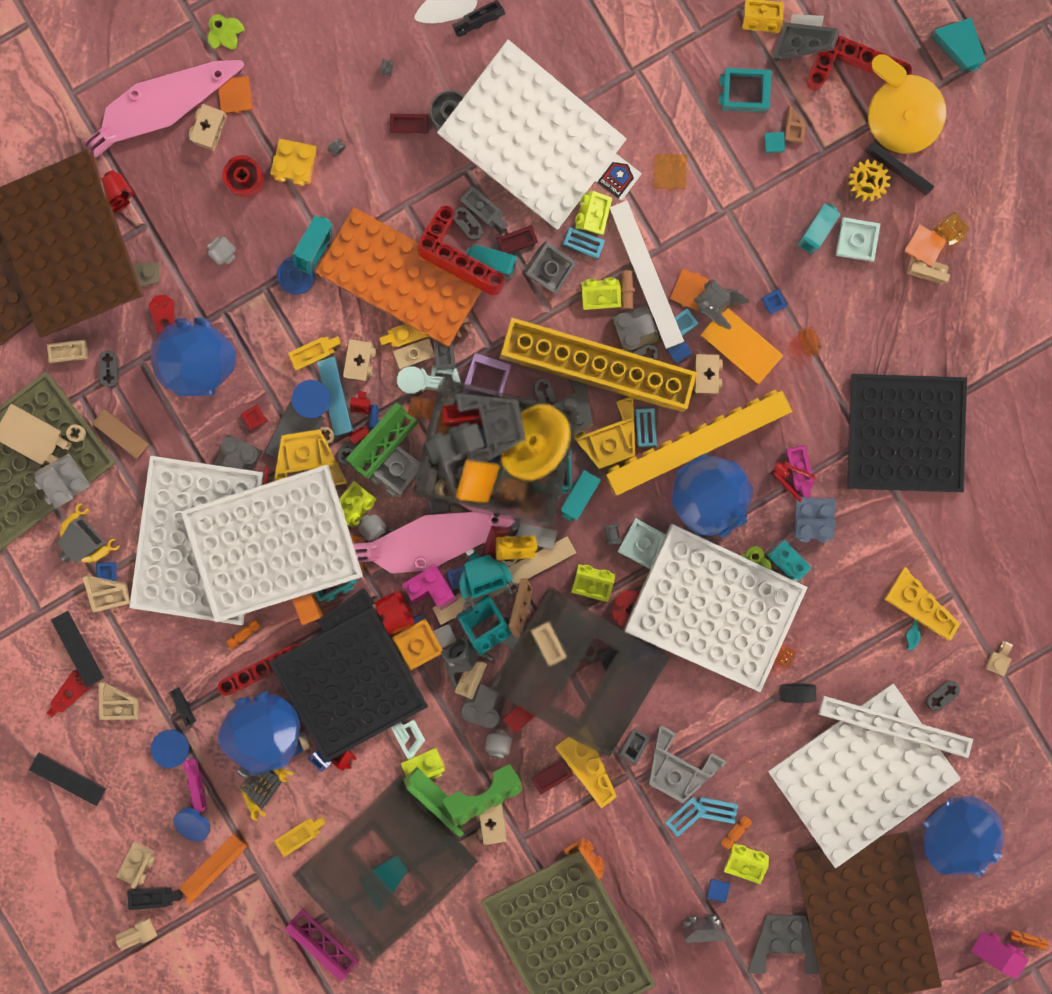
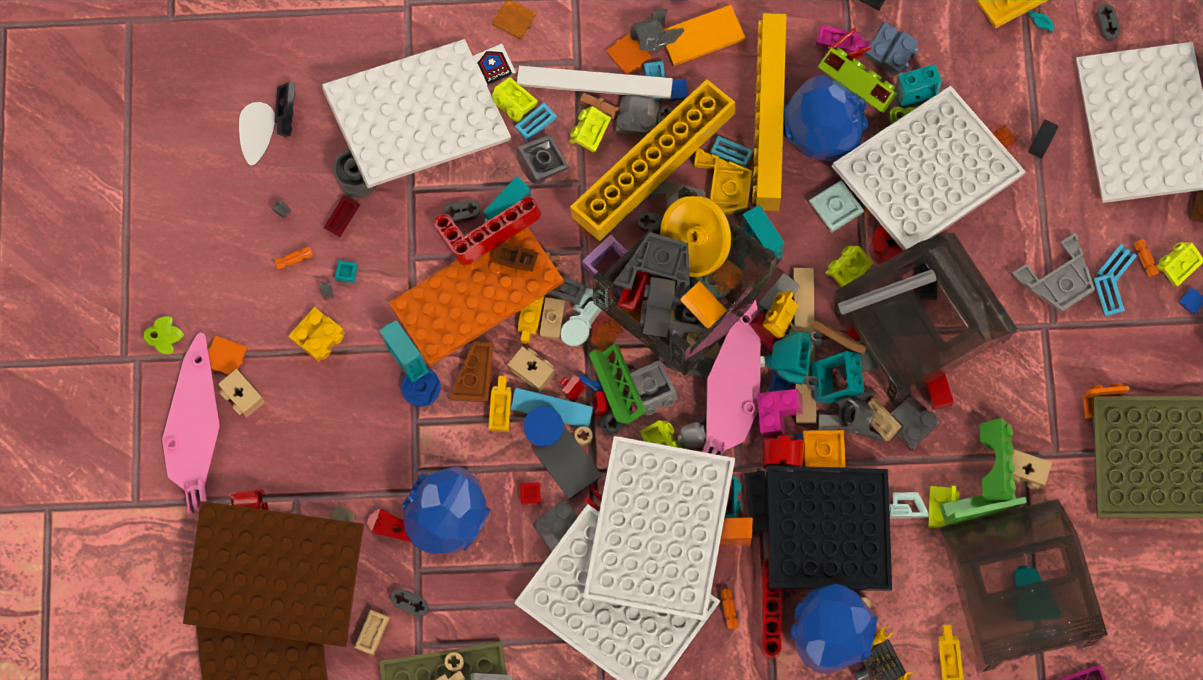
camera: 60 degrees left, 15 degrees down
medium nougat tile [92,409,150,459] -> none
light grey head [207,236,236,265] -> none
red brick [222,155,264,198] -> none
yellow wing [273,429,347,485] -> none
blue tile [308,749,331,772] -> none
red tile [331,750,357,771] -> none
dark grey hinge [460,186,508,232] -> none
light grey head [485,729,512,759] -> none
dark red tile [496,225,538,254] -> none
tan plate [531,622,567,666] -> none
dark red tile [531,759,574,795] -> none
yellow wing [555,724,617,808] -> none
dark grey bush [602,523,622,545] -> none
dark grey slope [618,728,650,766] -> none
tan brick [694,354,723,395] -> none
white tile [818,696,973,758] -> none
none -> orange axle [274,246,313,270]
none -> teal tile [335,260,358,284]
none -> dark orange wing [448,342,494,403]
none -> reddish brown slope [493,243,538,272]
none -> lime piece [818,47,897,113]
none -> light grey axle [838,270,936,314]

